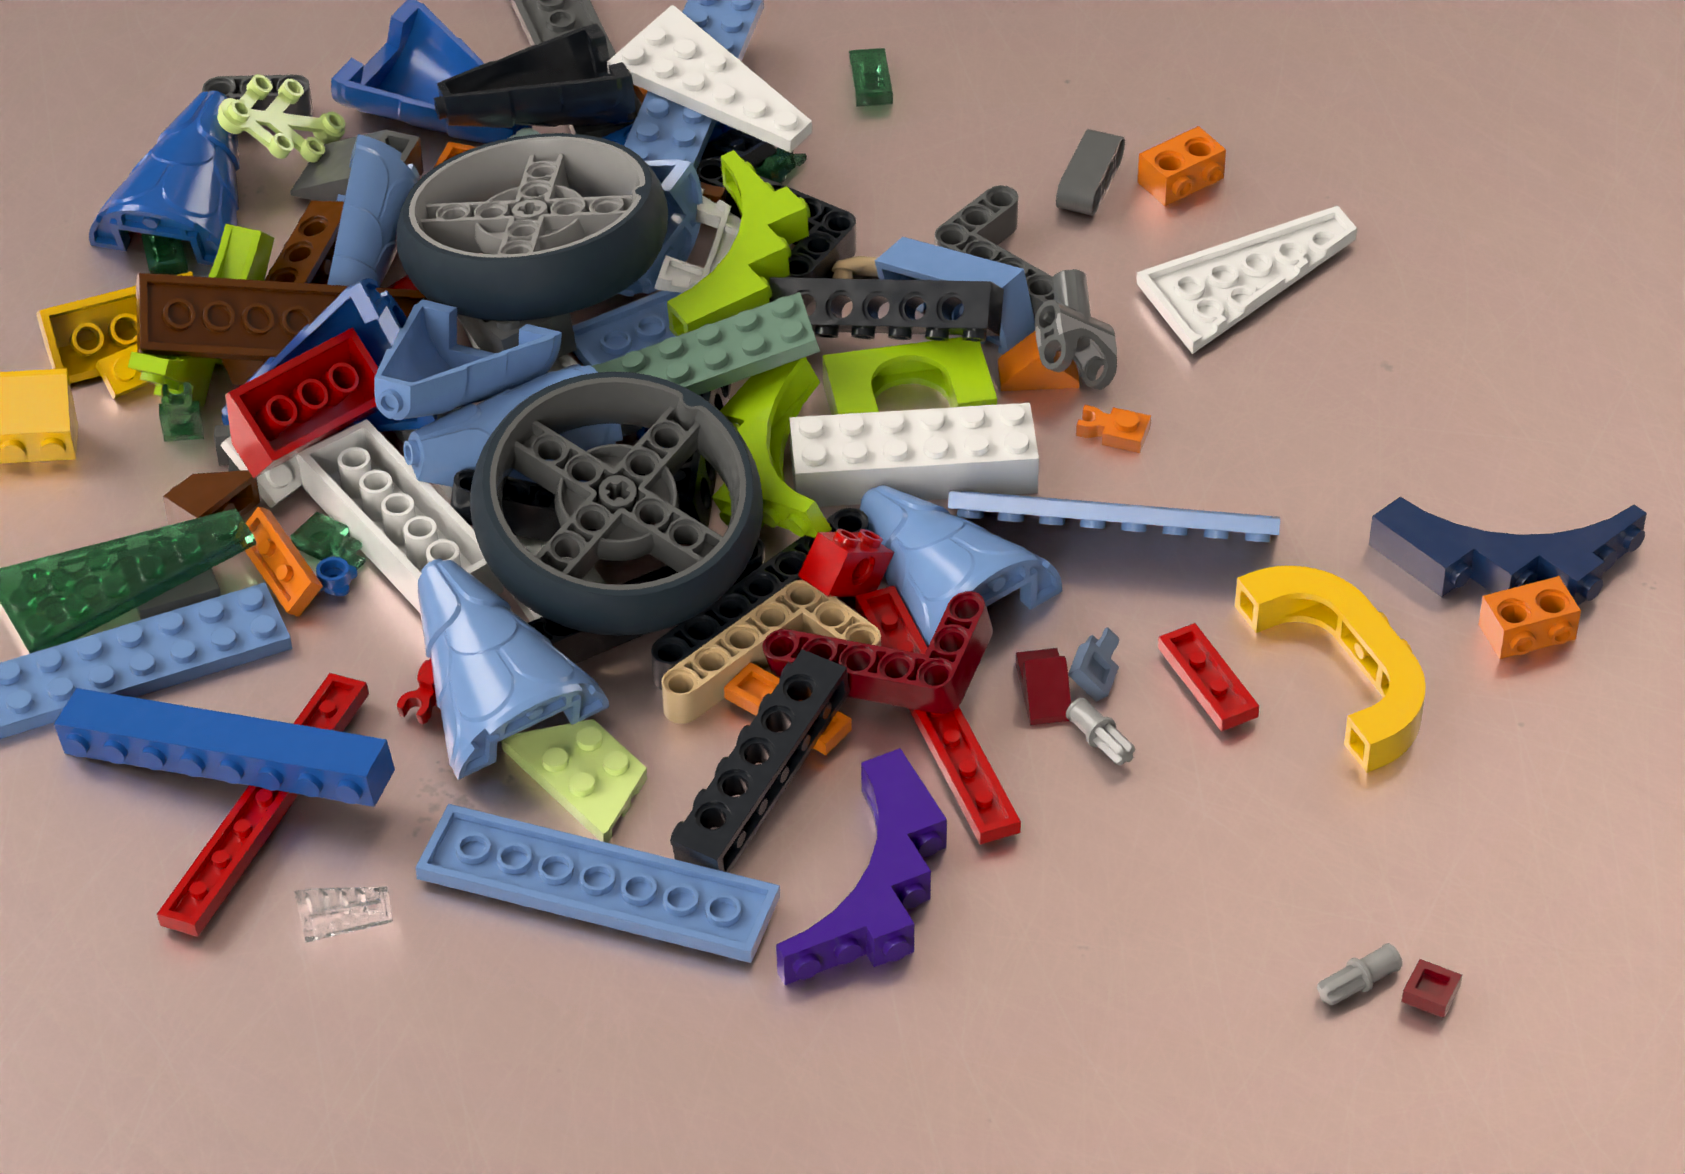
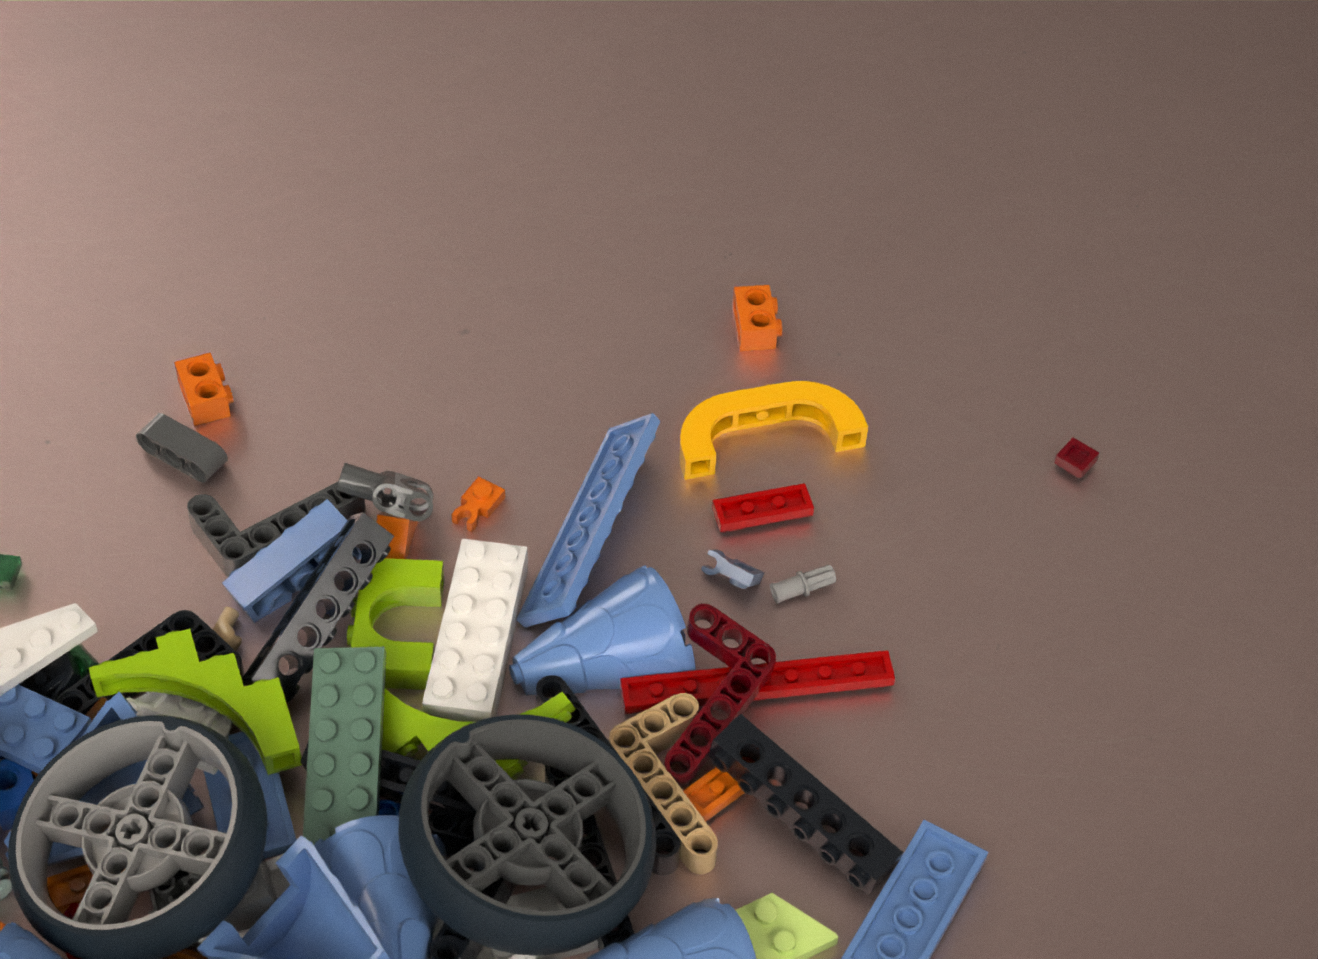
camera: 80 degrees left, 5 degrees up
dark purple arch [776,748,947,985] -> none
red brick [798,529,895,597] -> none
dark red slope [1015,648,1071,726] -> none
white wing [1136,206,1357,354] -> none
light grey axle [1317,943,1403,1005] -> none
dark blue arch [1369,497,1647,606] -> none

